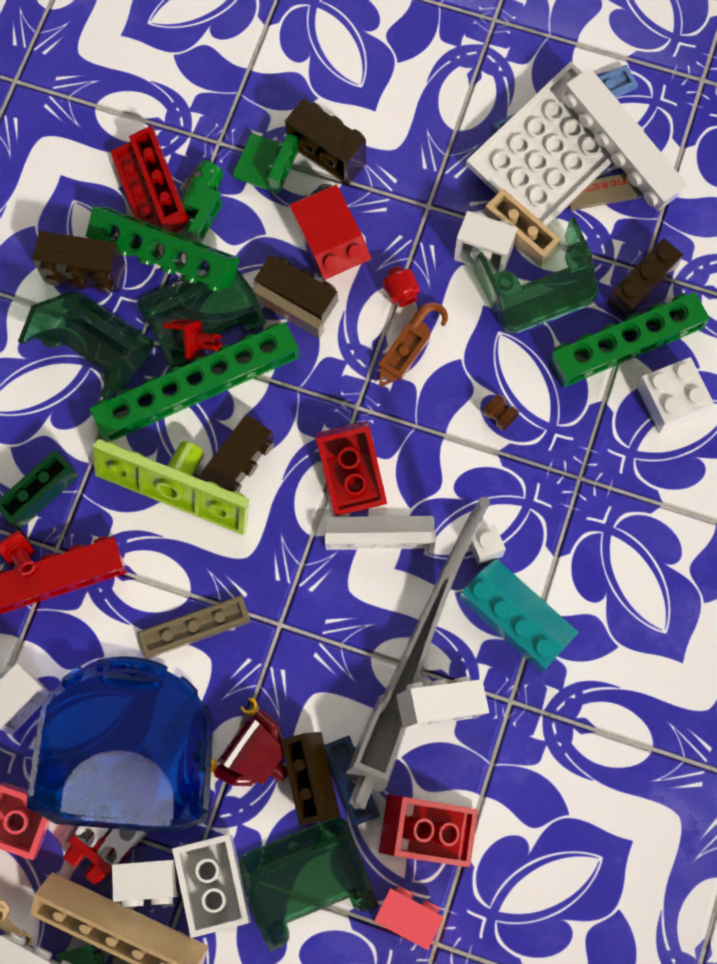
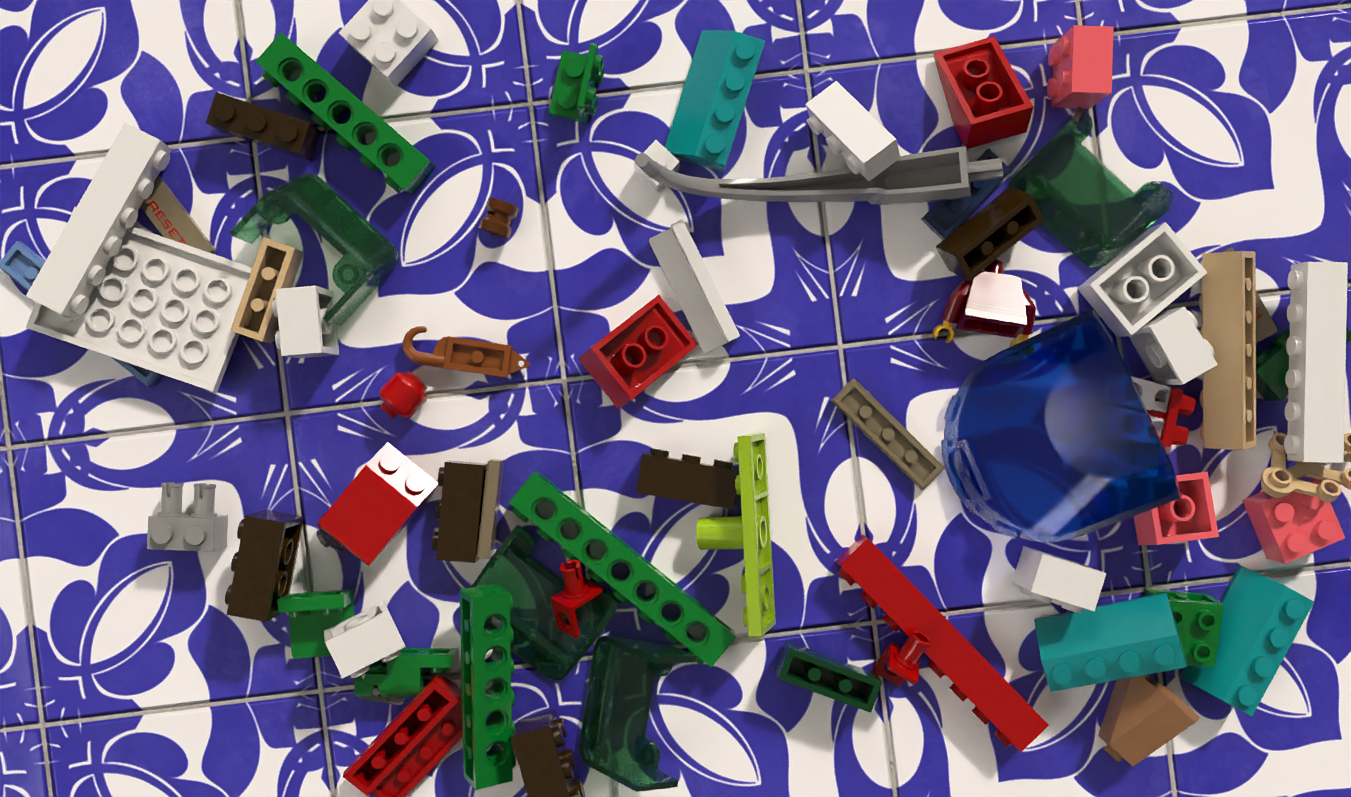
camera: 120 degrees left, 15 degrees up
none -> light grey brick [147,482,228,552]
none -> white brick [324,601,406,679]
none -> green bracket [549,43,605,124]

